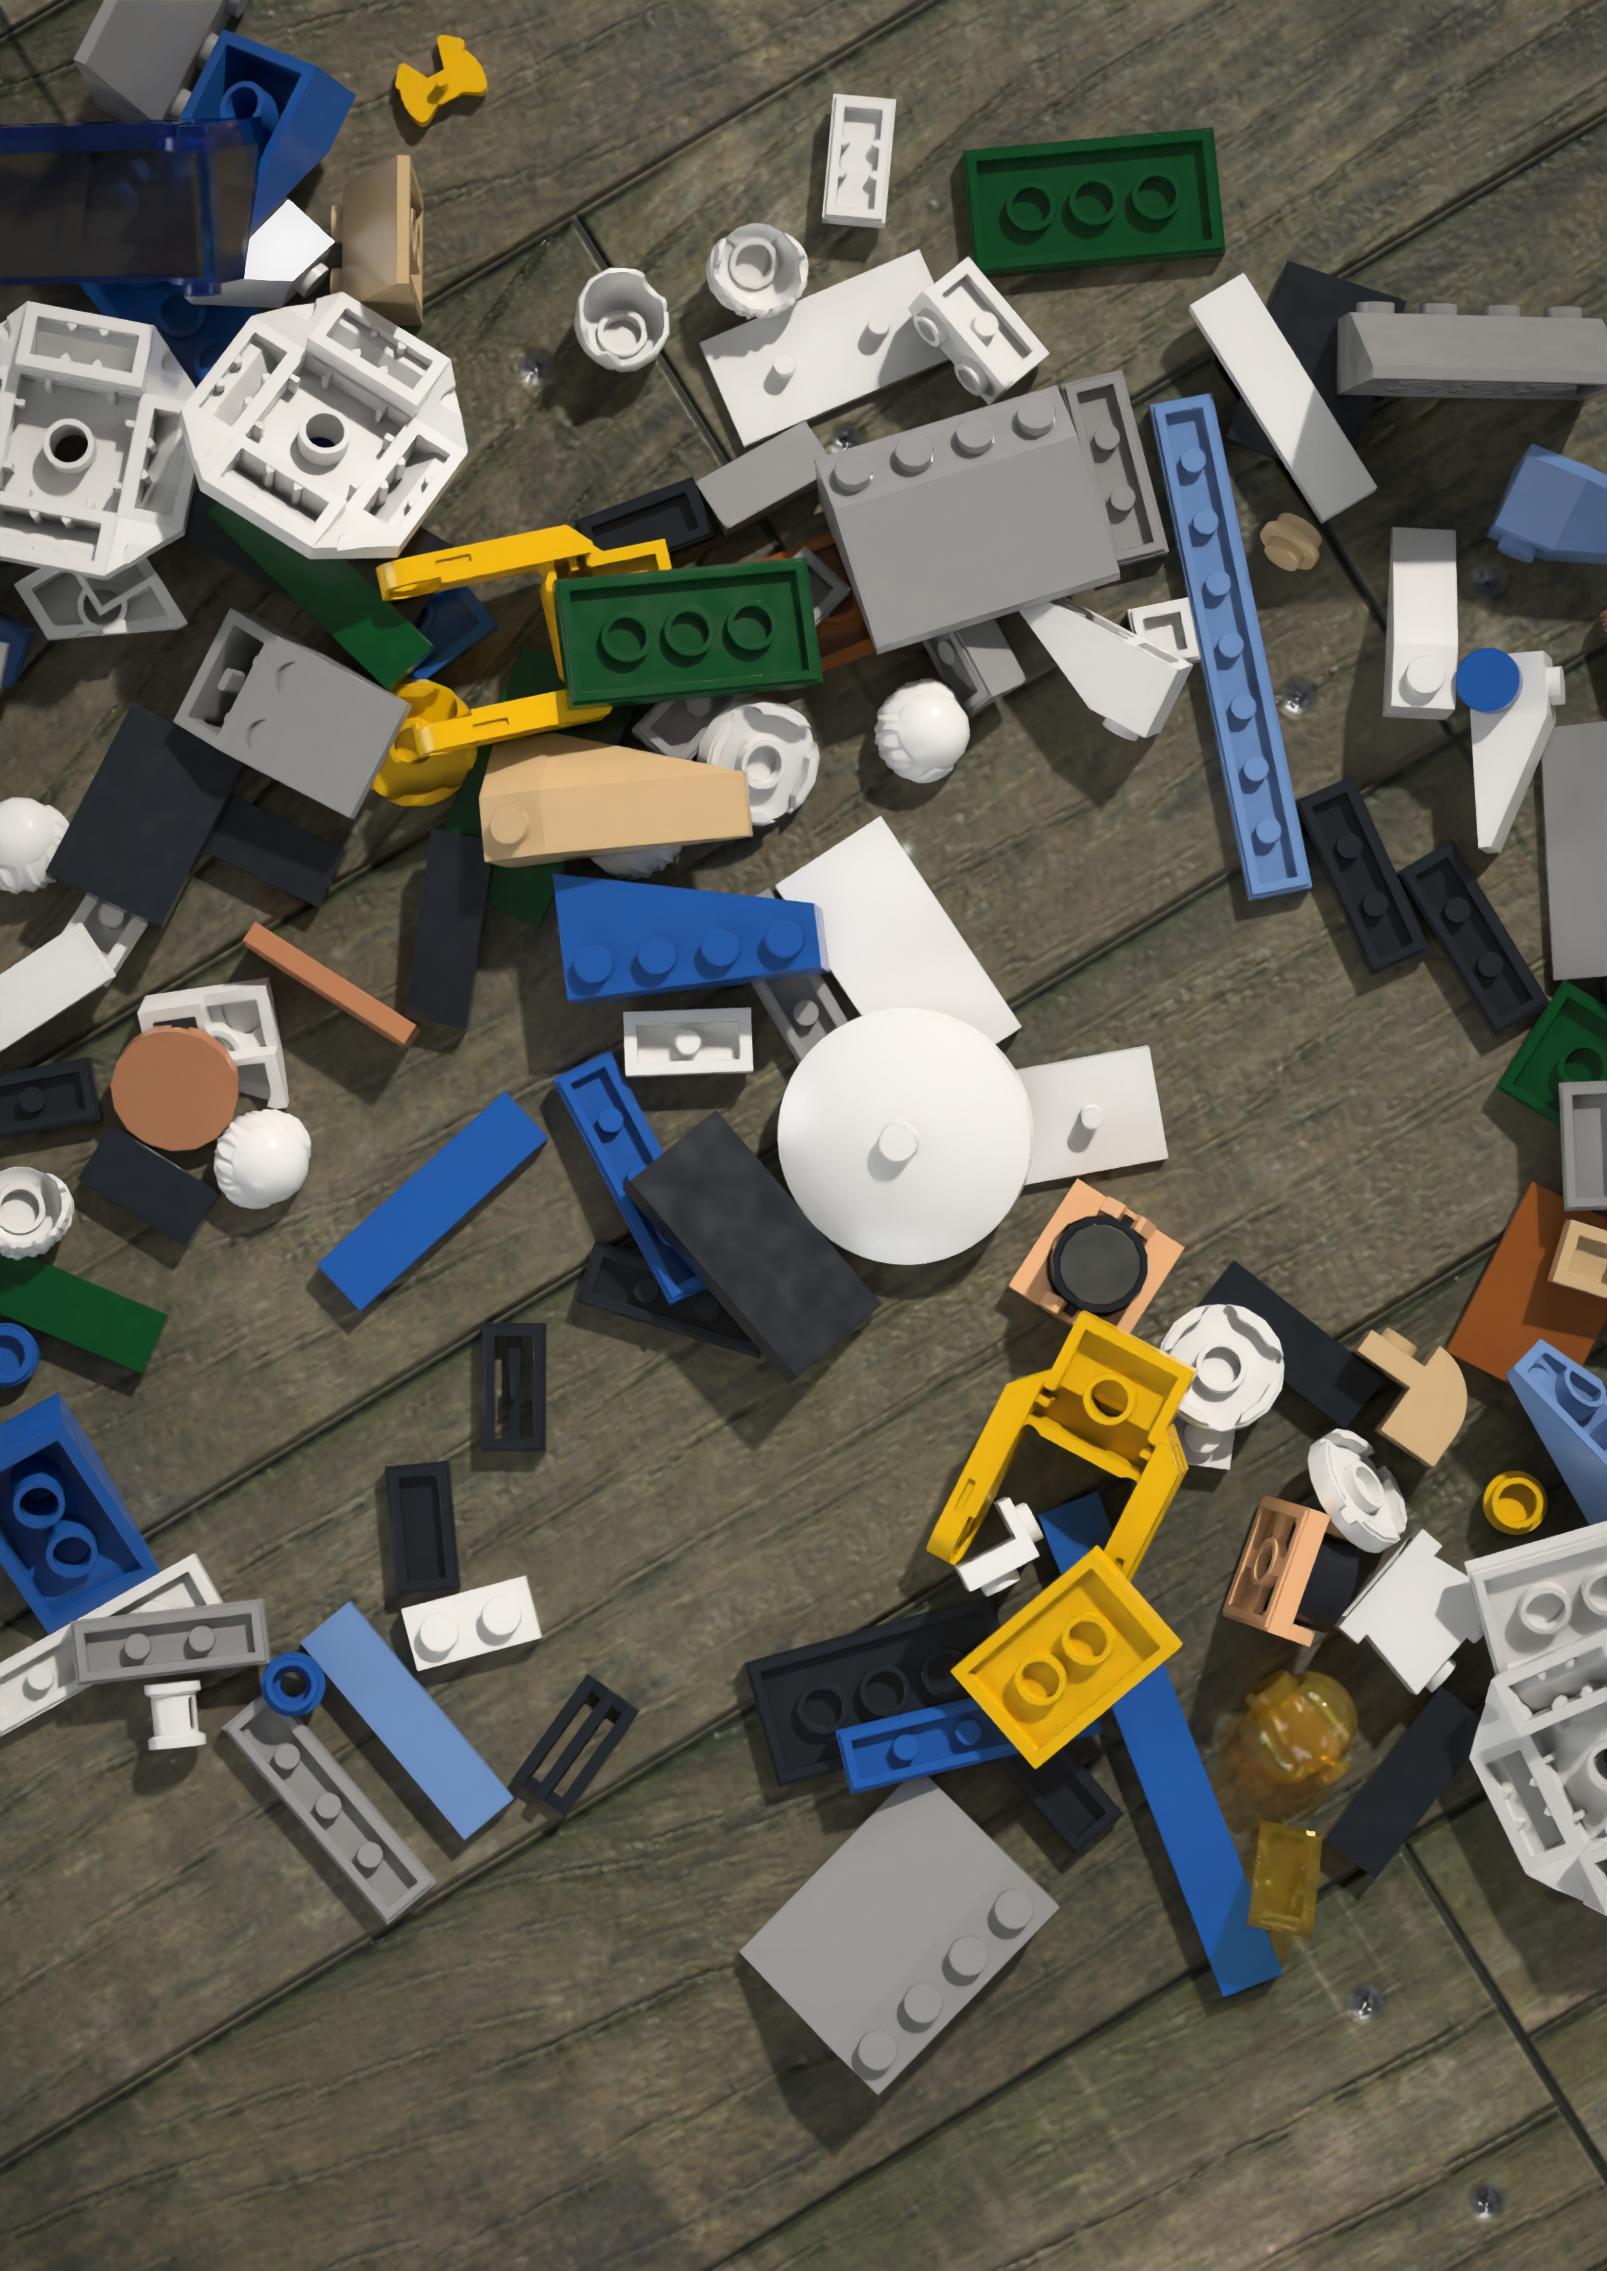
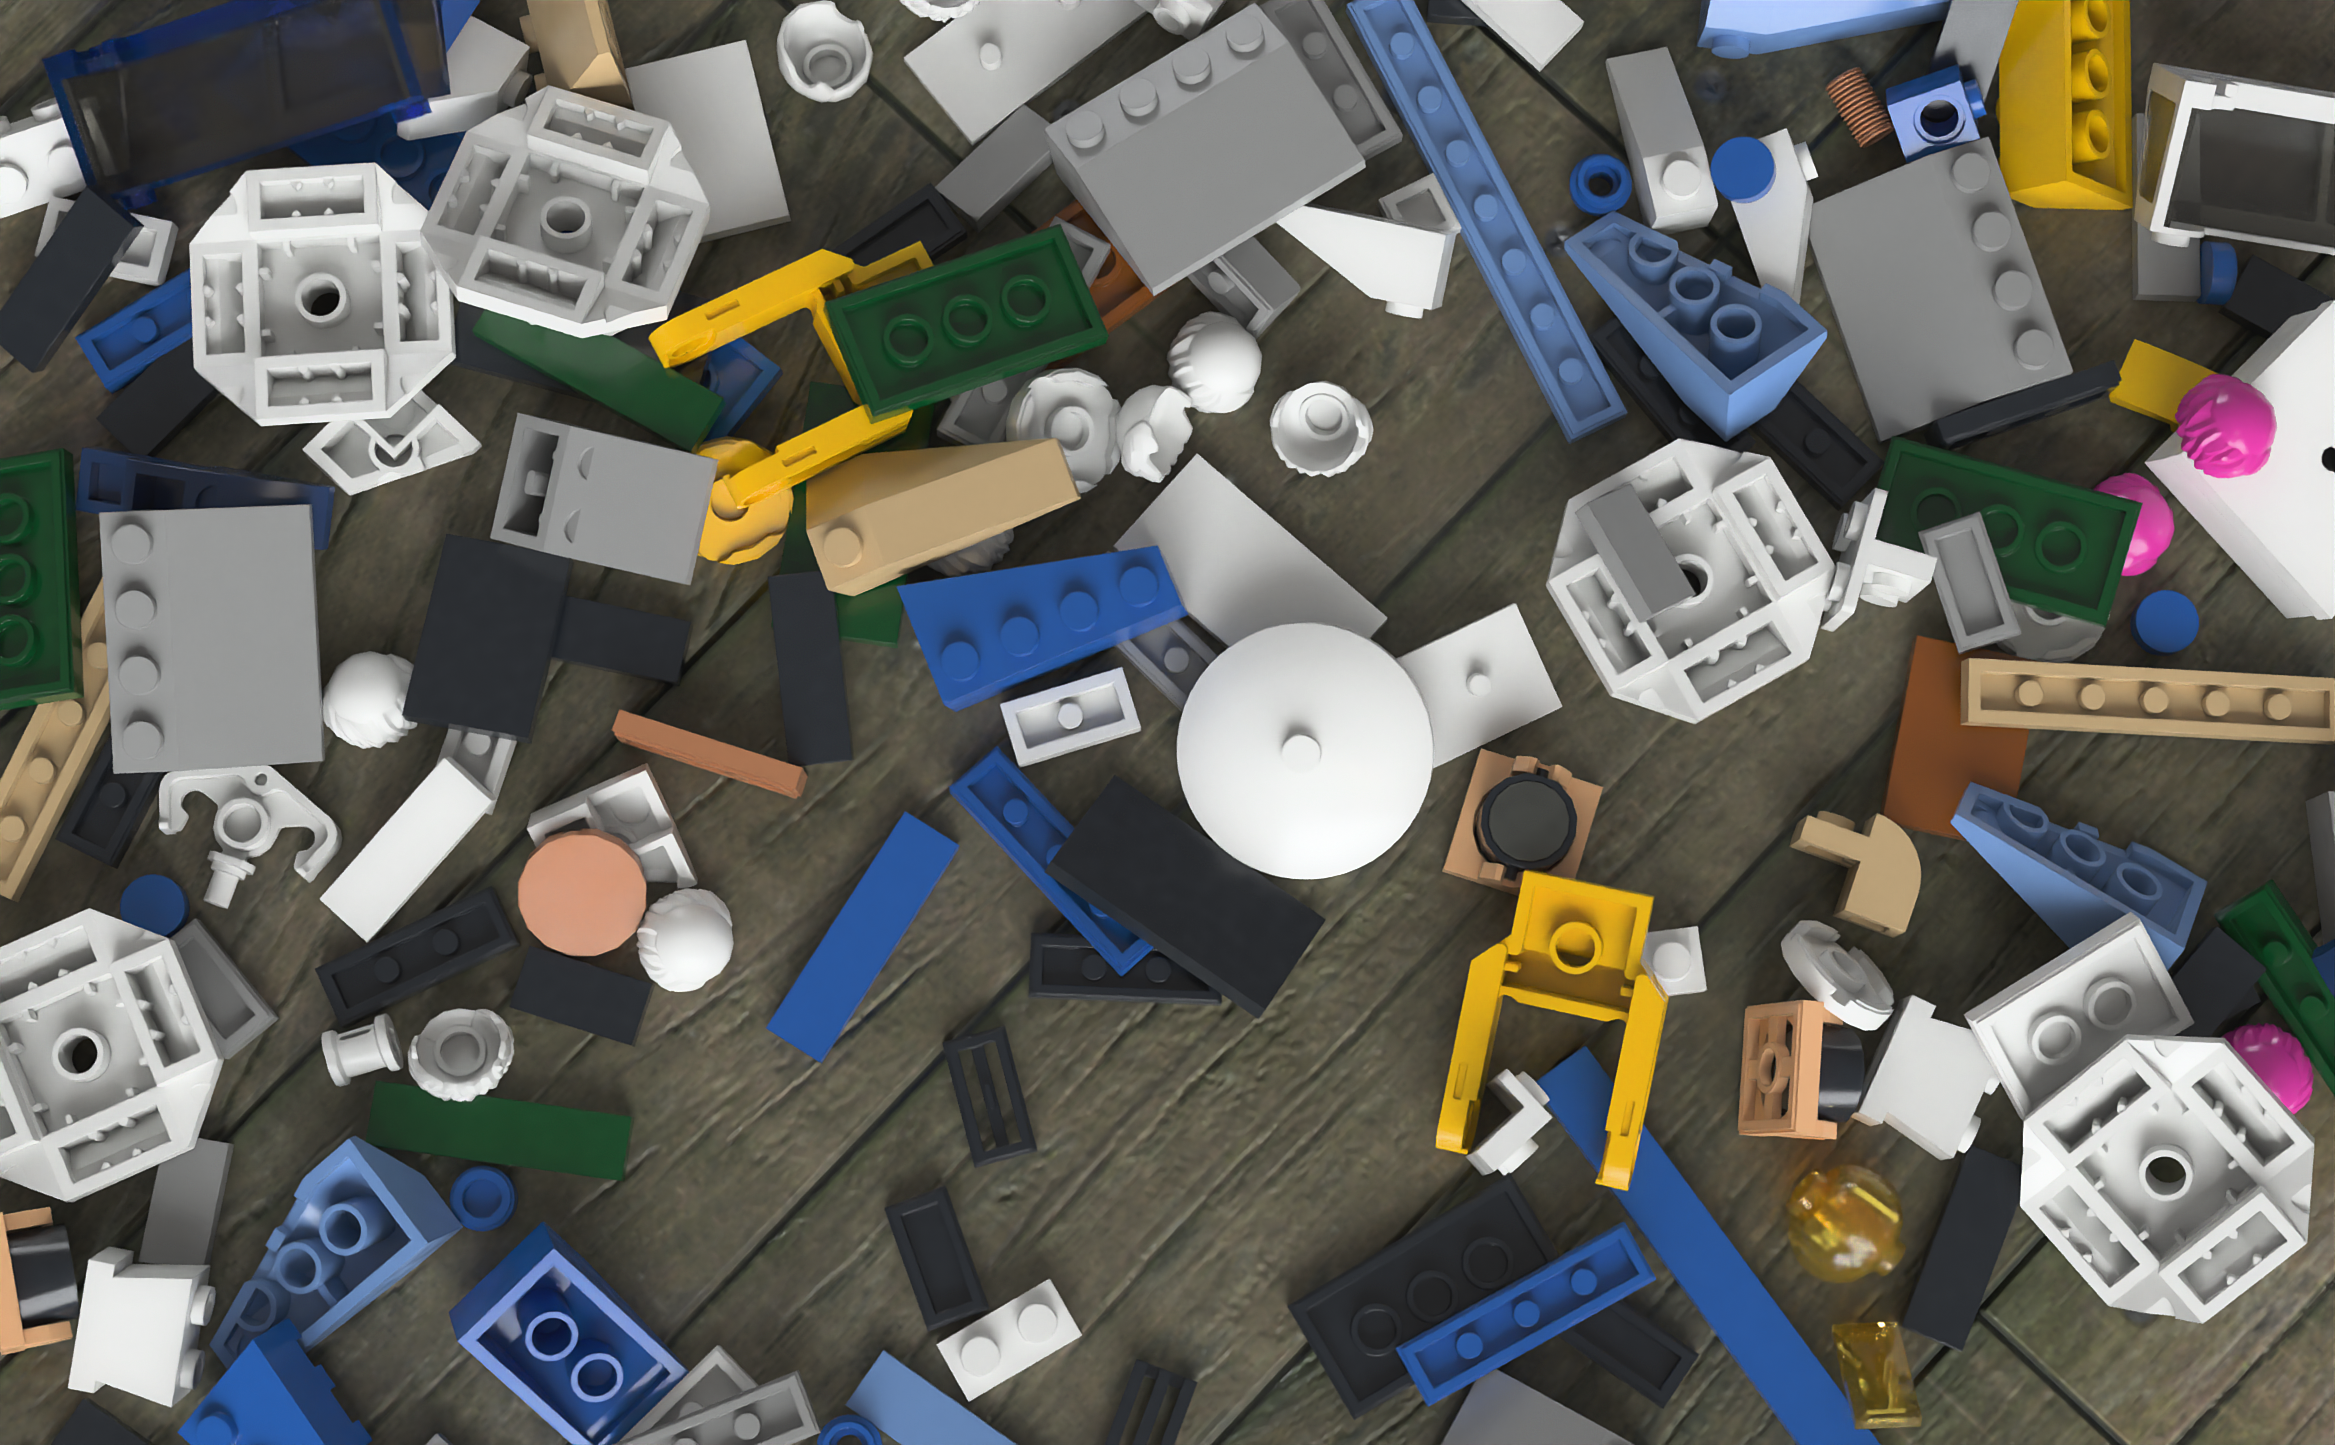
camera: 15 degrees left, 5 degrees down
yellow plate [950,1545,1183,1770] -> none
white tile [1159,1304,1285,1433] -> none
black tile [1195,1260,1385,1430] -> none
tan plate [1260,513,1322,571] -> none
yellow plate [1482,1471,1548,1535] -> none
none -> white tile [625,40,791,243]
none -> white hair [1115,385,1193,483]
none -> white hair [1270,381,1374,477]
none -> white piece [1546,439,1836,724]
none -> medium blue wedge [1564,211,1827,442]
none -> blue plate [1569,154,1632,217]
none -> light grey tile [1575,484,1696,623]
none -> white bracket [1821,488,1937,632]

